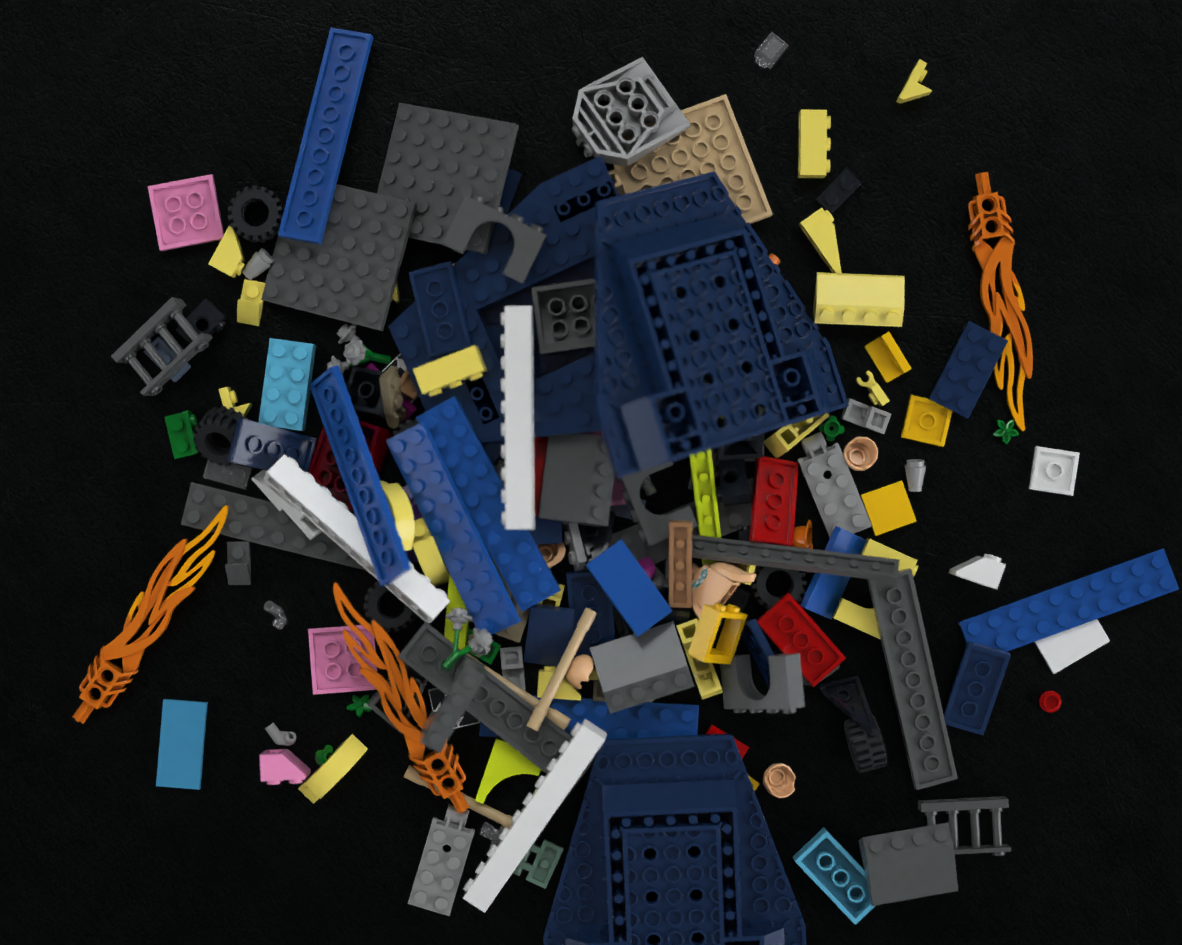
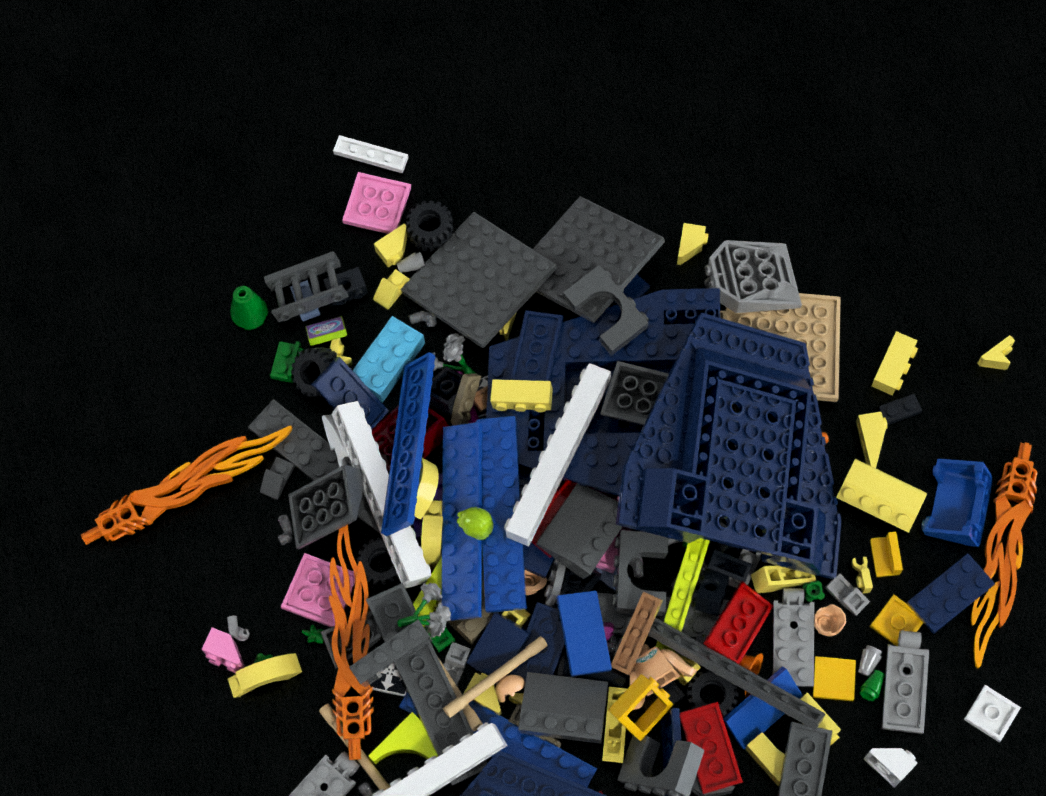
camera: 30 degrees right, 20 degrees down
dark azure tile [156,699,208,790] -> none
clear plate [203,459,252,489] -> none
blue plate [278,27,373,245] -> none
clear brick [754,32,788,69] -> none
green plant [993,419,1019,444] -> none
none -> green cone [230,286,268,330]
none -> dark grey slope [288,465,364,549]
none -> tile [305,316,347,346]
none -> white plate [333,135,408,173]
none -> clear arm [409,311,437,327]
none -> lime hair [457,507,494,540]
none -> light yellow slope [677,223,708,265]
none -> green cone [860,670,885,701]
none -> light grey hinge [881,630,929,734]
none -> blue windscreen [921,459,992,547]

